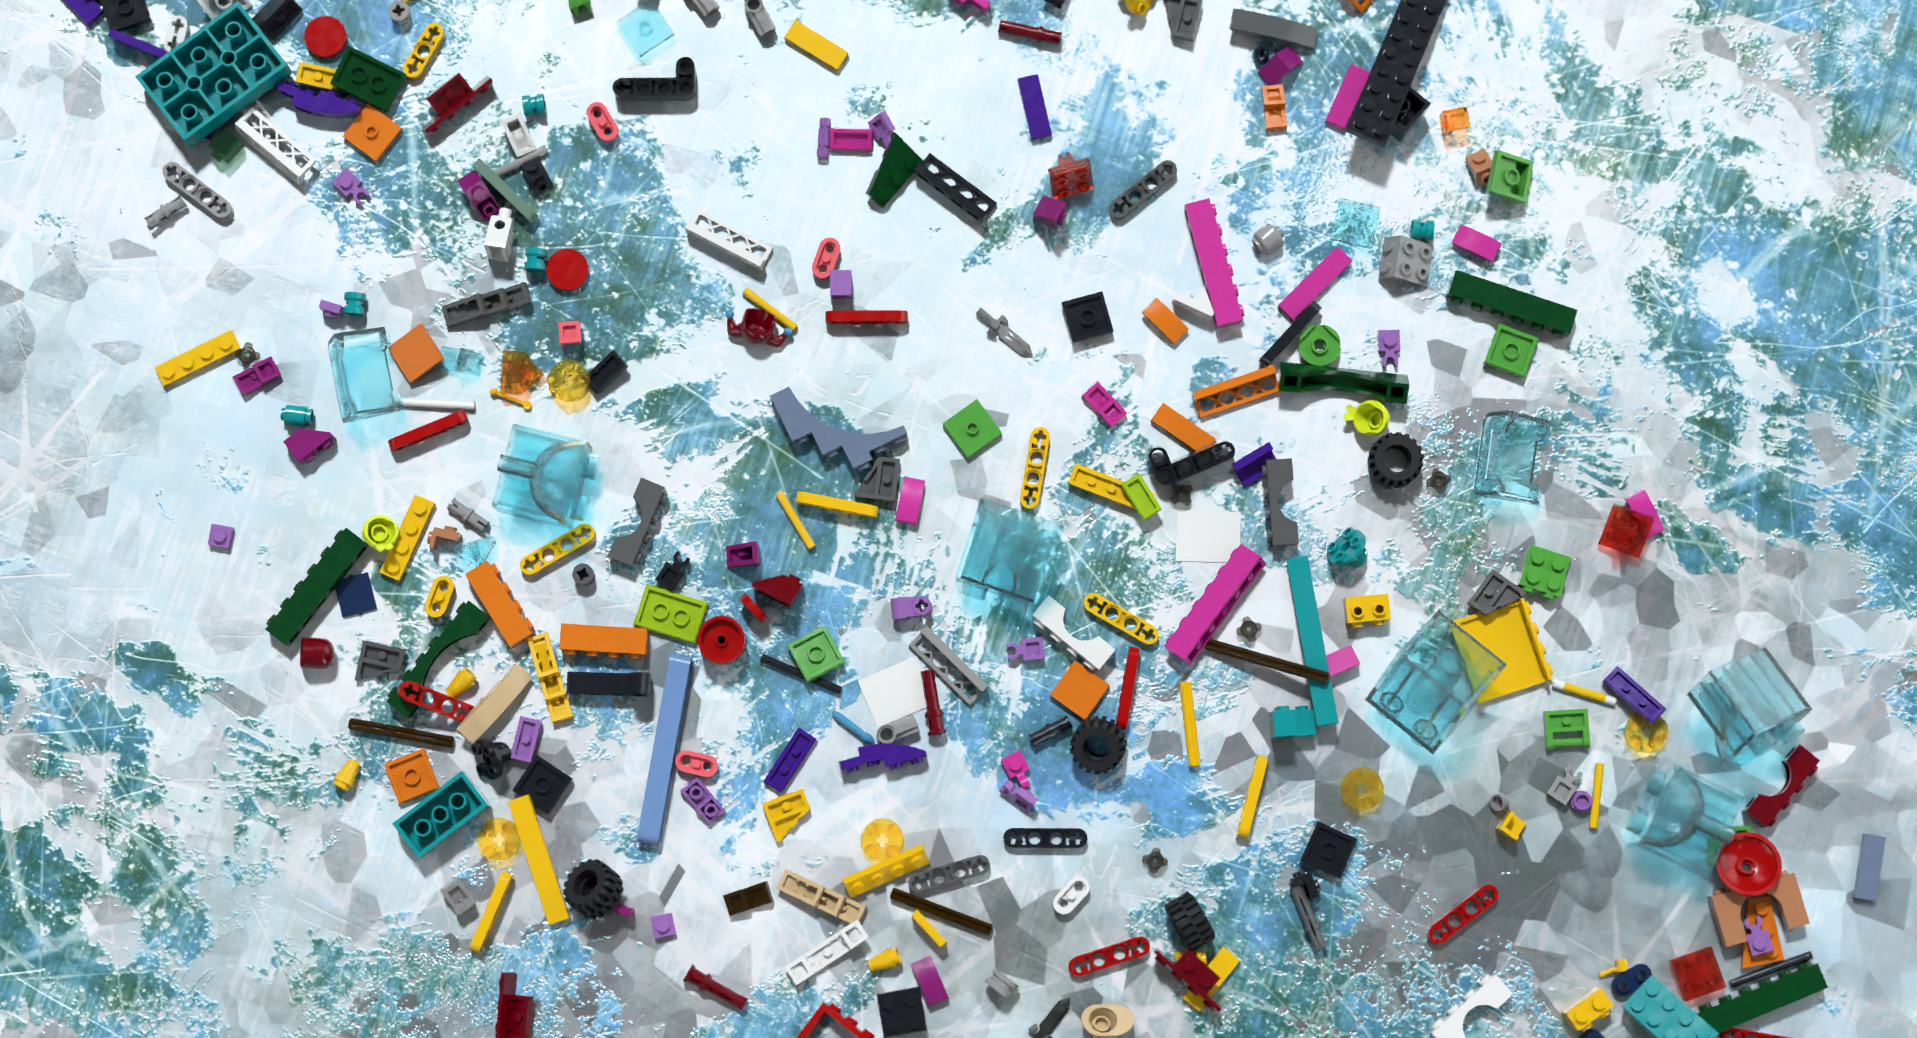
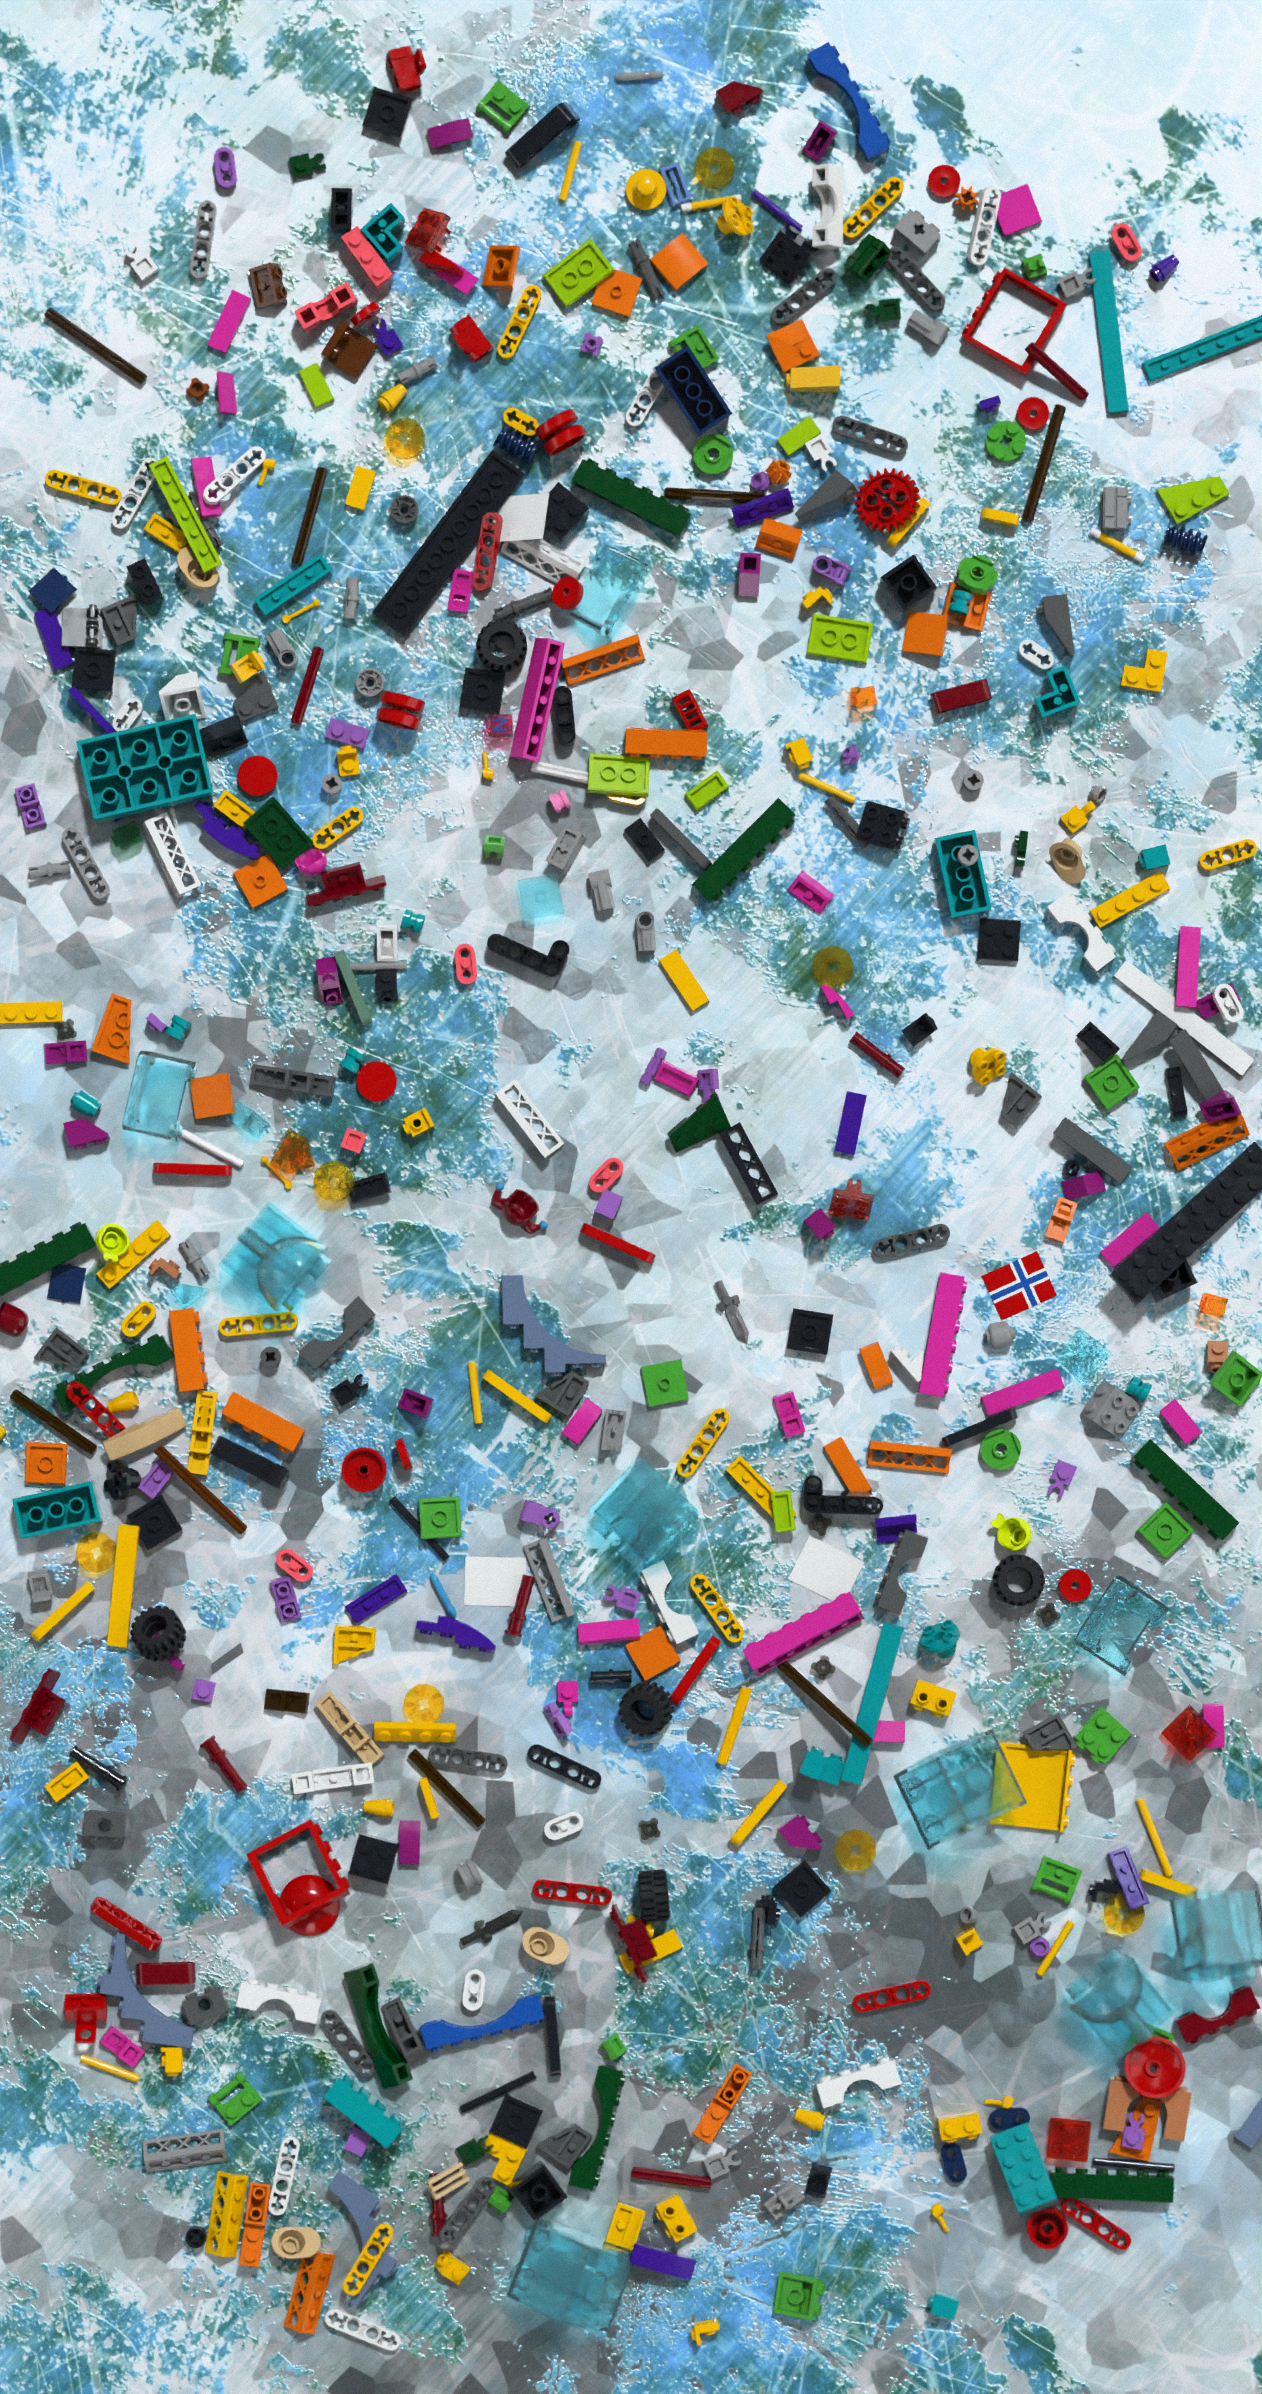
camera: 25 degrees right, 5 degrees up
medium lavender plate [332,167,370,205] -> none
white torso [484,208,515,262] -> none
lime tile [633,584,708,644] -> none
medium blue beam [637,653,692,846] -> none
yellow bar [742,287,798,331] -> none
dark red slope [752,574,803,609] -> none
light grey piece [876,714,920,744] -> none
dark green arch [1278,362,1409,404] -> none
yellow bar [1552,679,1617,706] -> none
none -> medium lavender slope [15,783,47,831]
none -> orange wing [91,993,131,1064]
none -> reddish brown axle [154,1445,247,1534]
none -> dark pink hair [295,848,327,876]
none -> yellow brick [402,1108,435,1138]
none -> dark pink tile [578,1618,640,1645]
none -> light grey hinge [601,1409,626,1452]
none -> magenta slope [778,1814,823,1850]
none -> red sticker [982,1251,1057,1320]
none -> red piece [1059,1569,1092,1602]
none -> black bracket [1088,1878,1120,1902]
none -> yellow bar [1136,1798,1173,1877]
none -> yellow beam [1139,1869,1198,1898]

